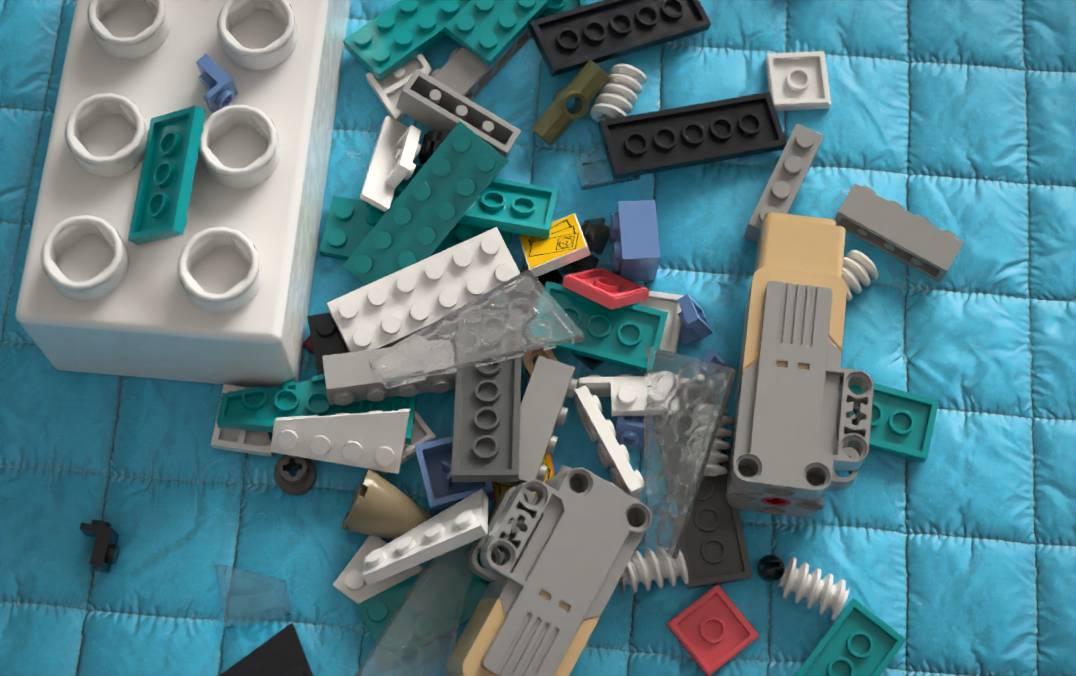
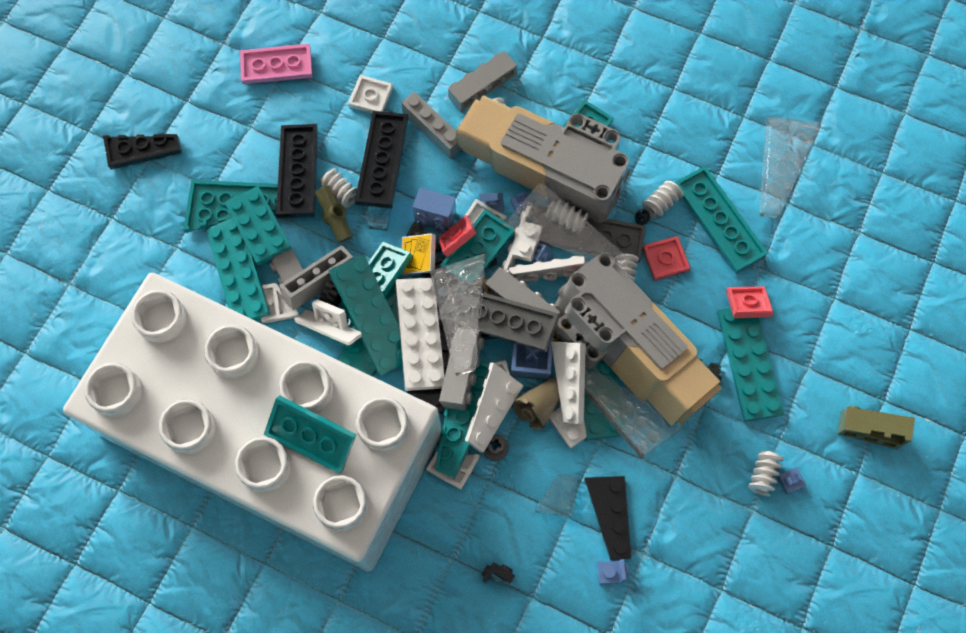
camera: 65 degrees left, 0 degrees up
medium blue bracket [196,54,238,113] -> none

